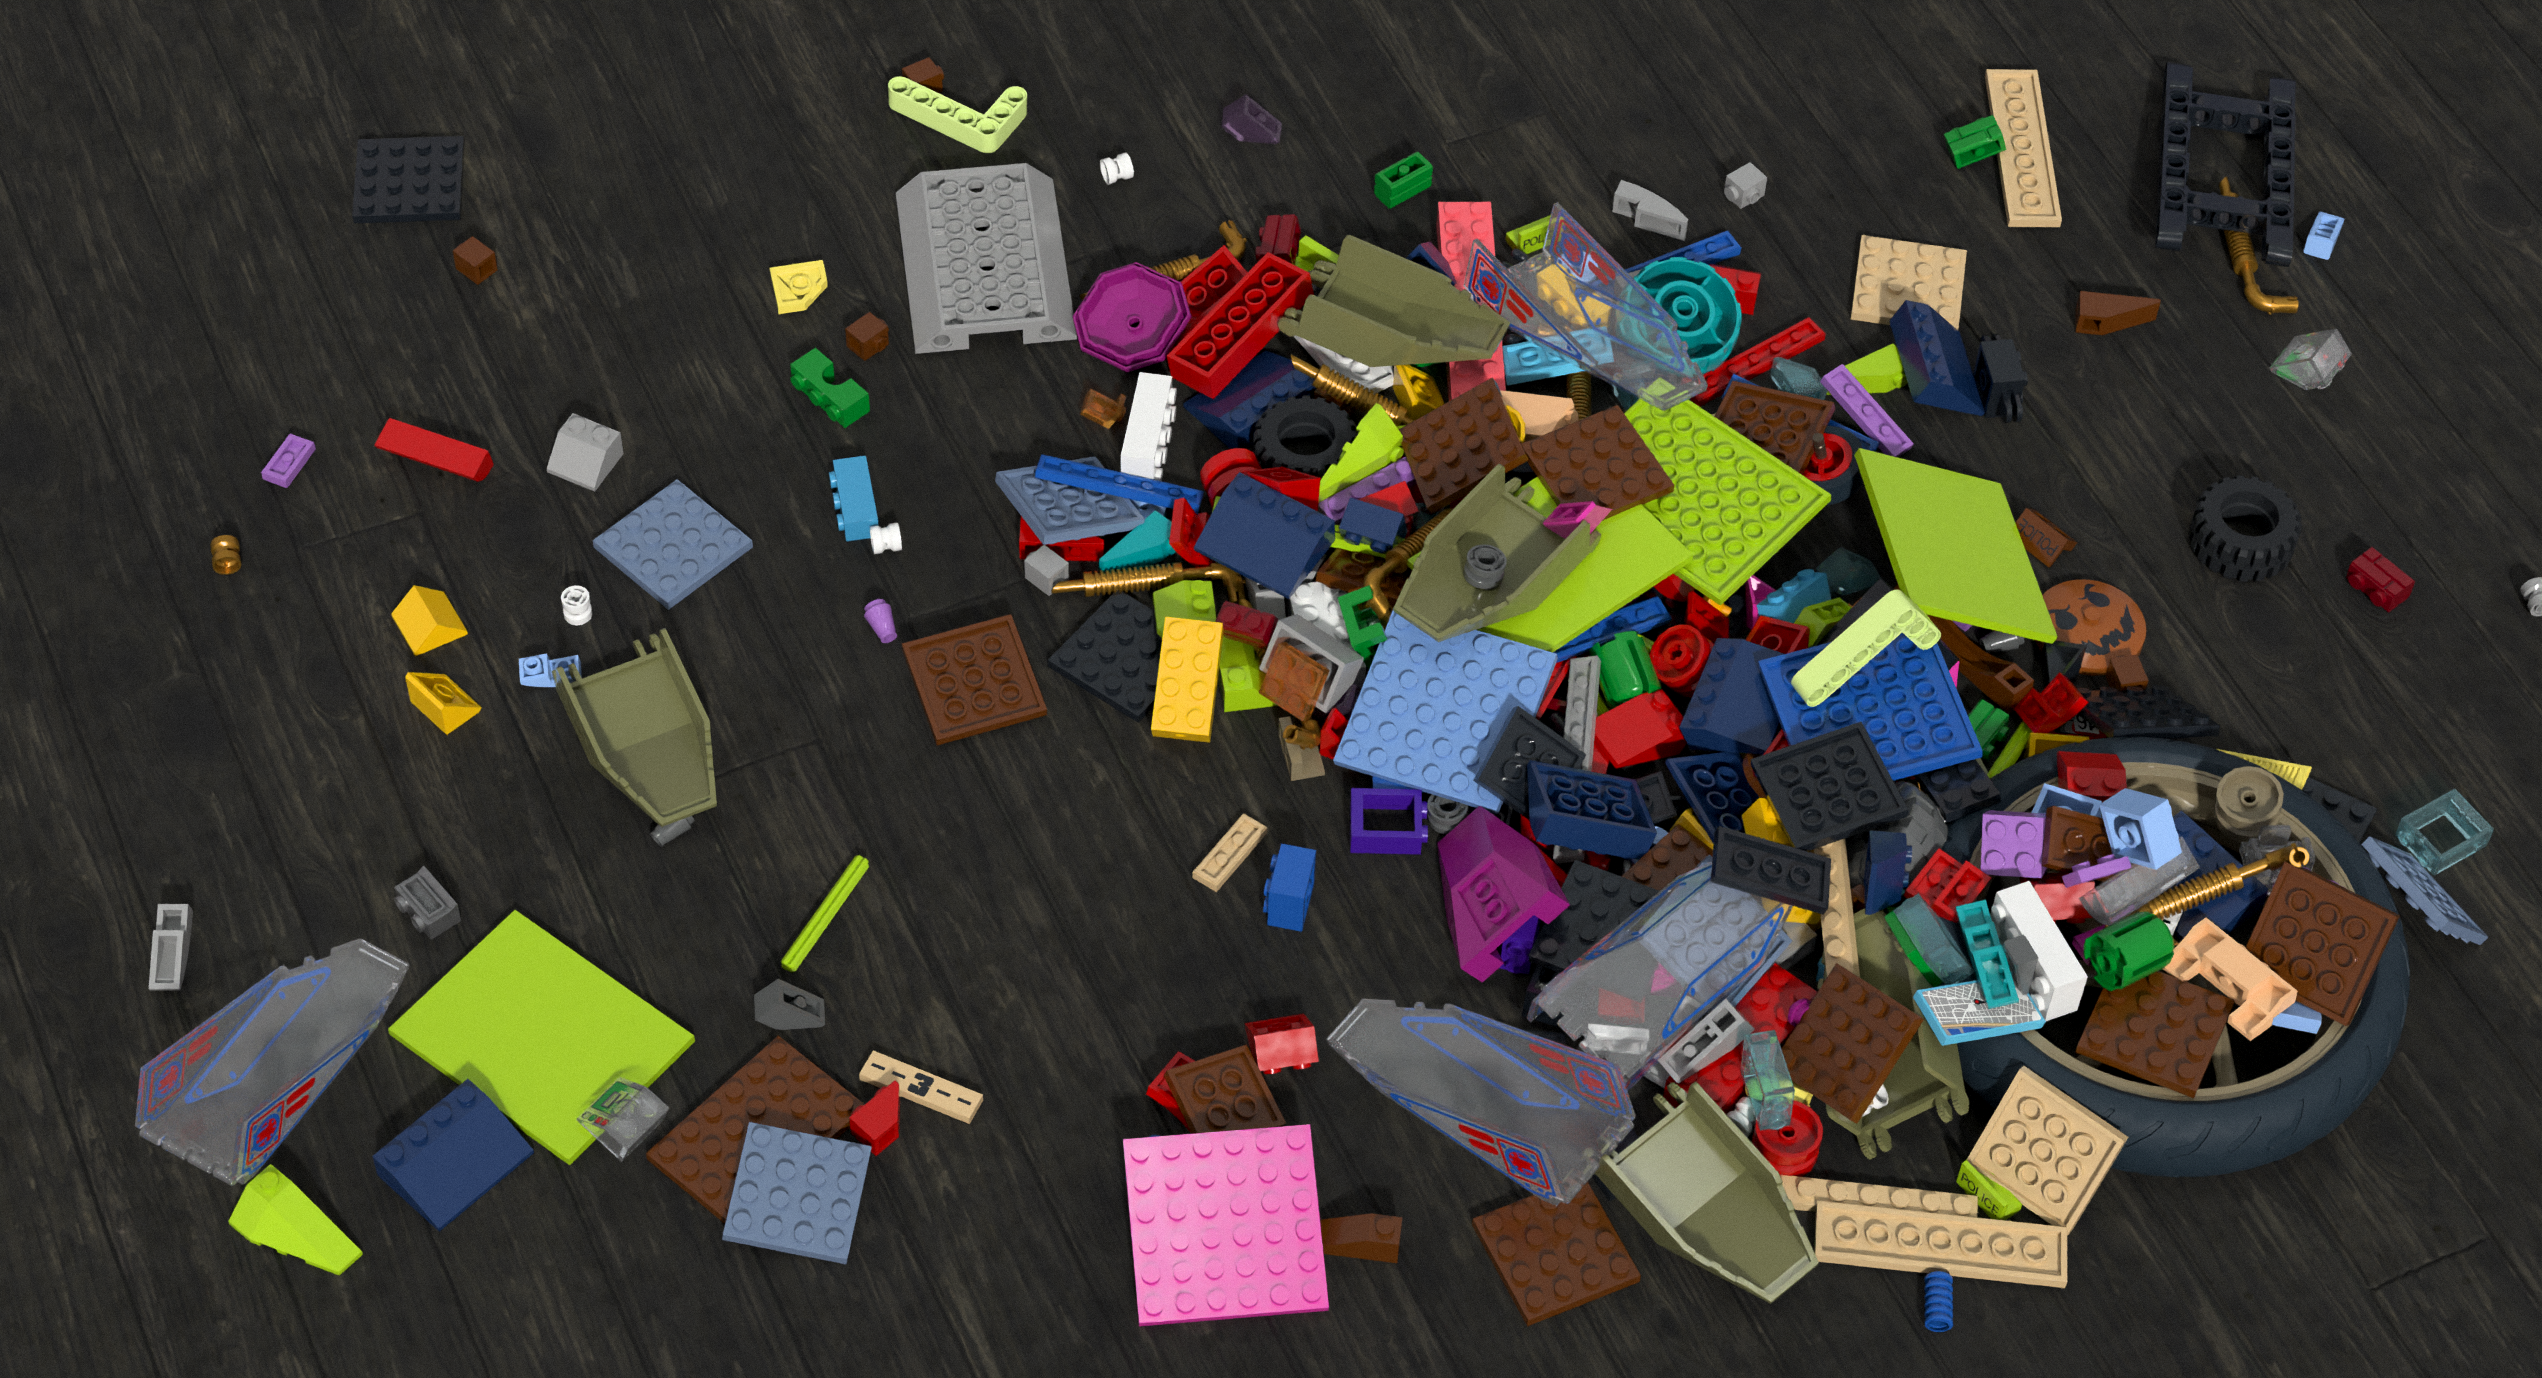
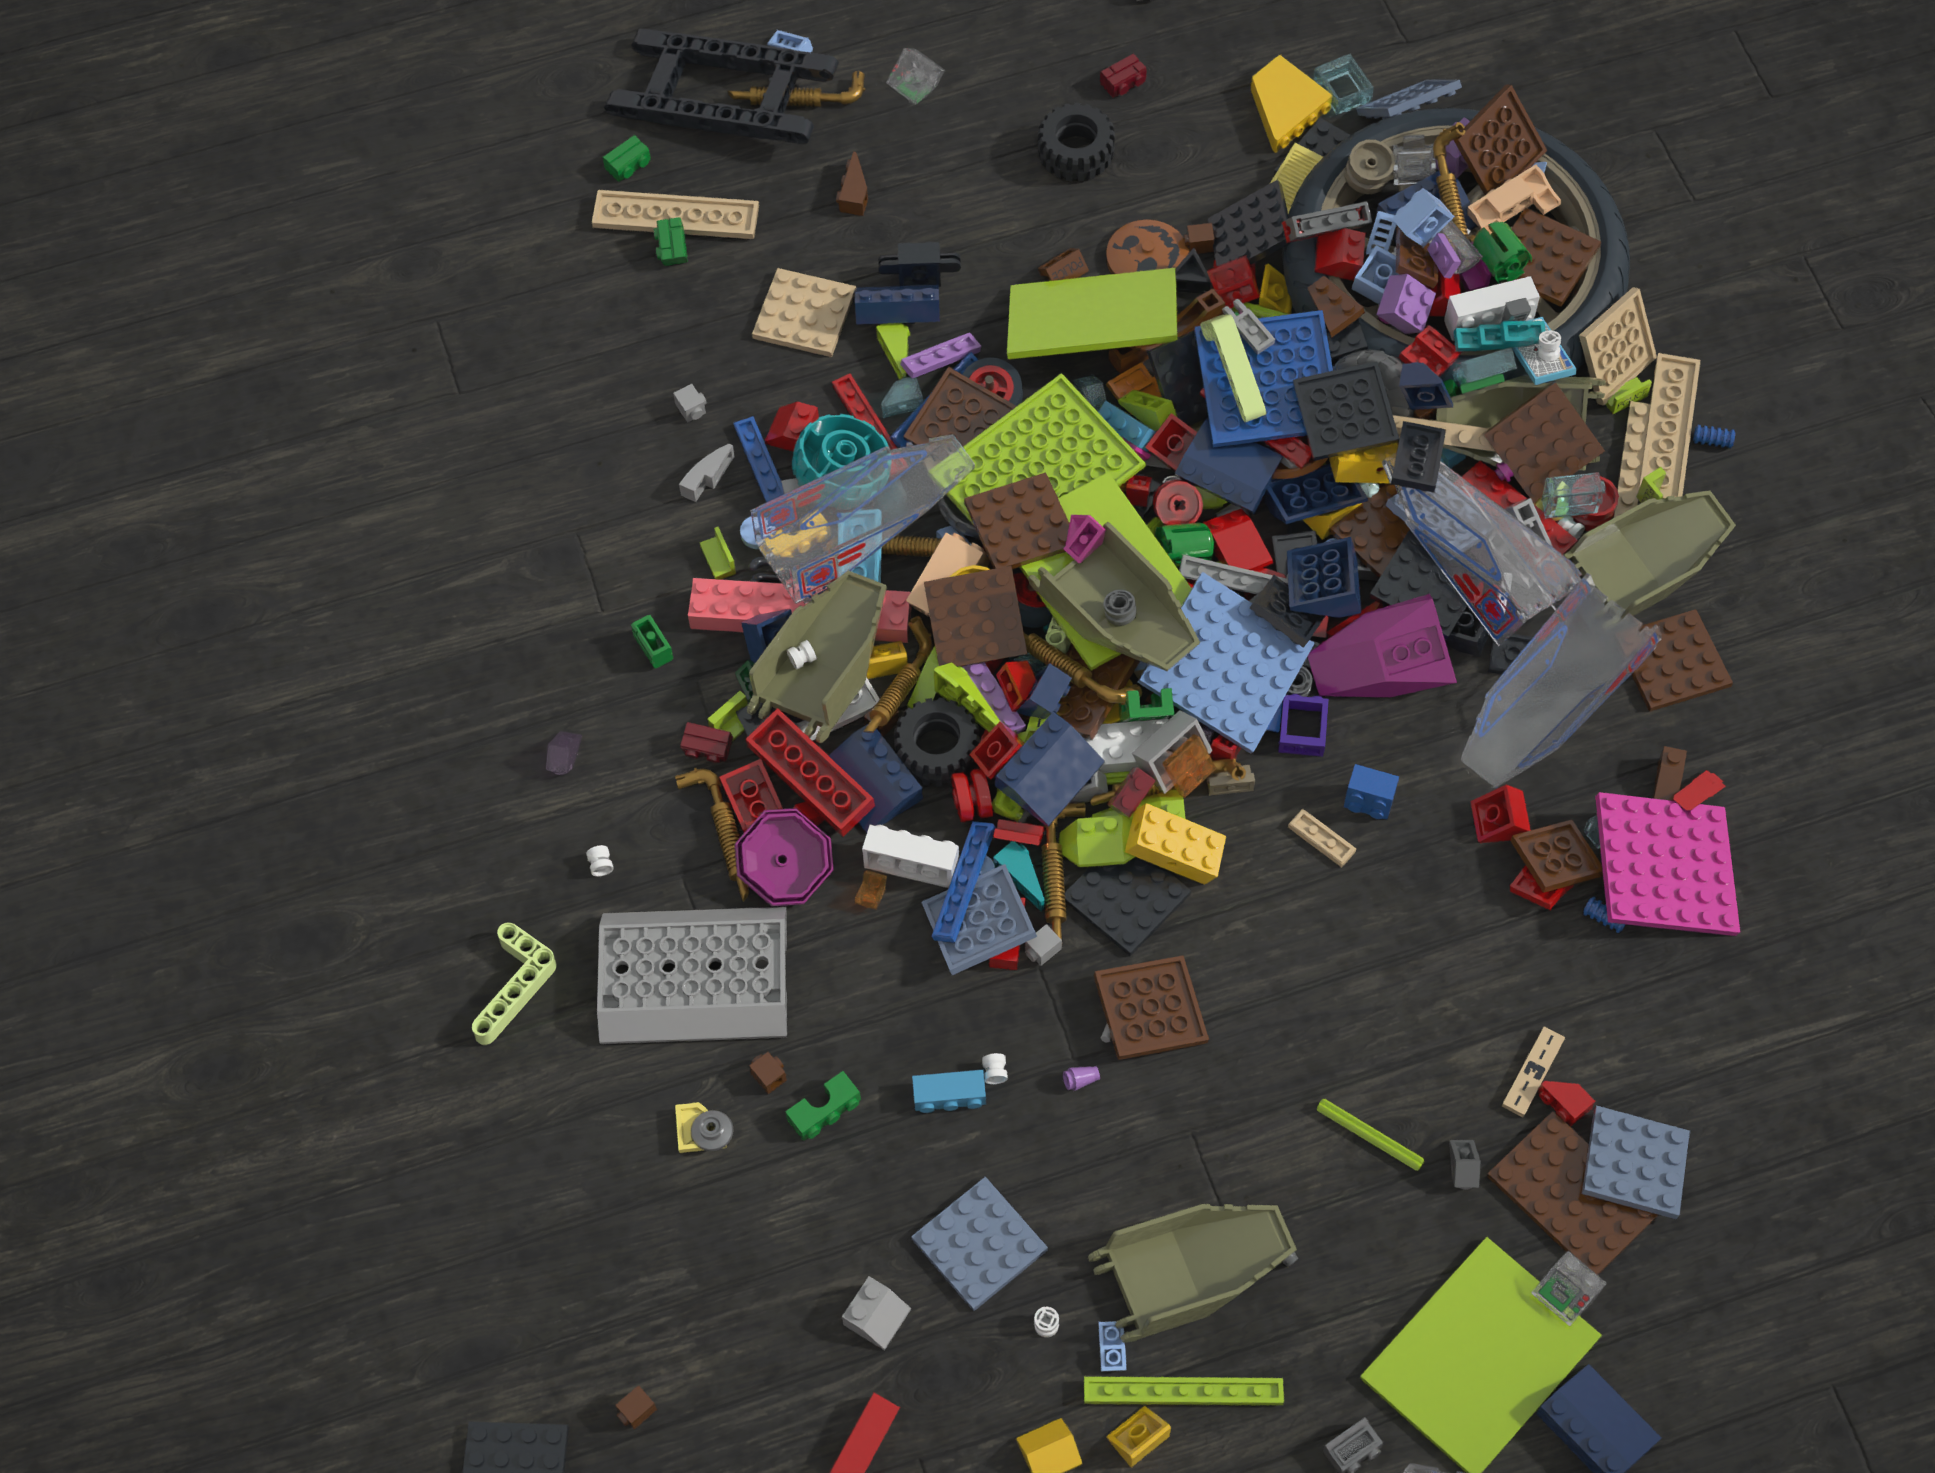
camera: 80 degrees left, 10 degrees up
reddish brown brick [902,57,944,93] -> none
none -> green brick [603,135,651,182]
none -> flat silver piece [691,1110,733,1151]
none -> white wheel [787,640,817,669]
none -> lime plate [1084,1377,1284,1405]
none -> light grey hinge [1222,299,1275,355]
none -> yellow slope [1251,55,1332,153]
none -> dark grey piece [1282,202,1372,243]
none -> reddish brown wing [1308,276,1365,338]
none -> white wheel [1538,330,1561,361]
none -> lime panel [1636,467,1666,503]
none -> red piece [1673,770,1726,811]

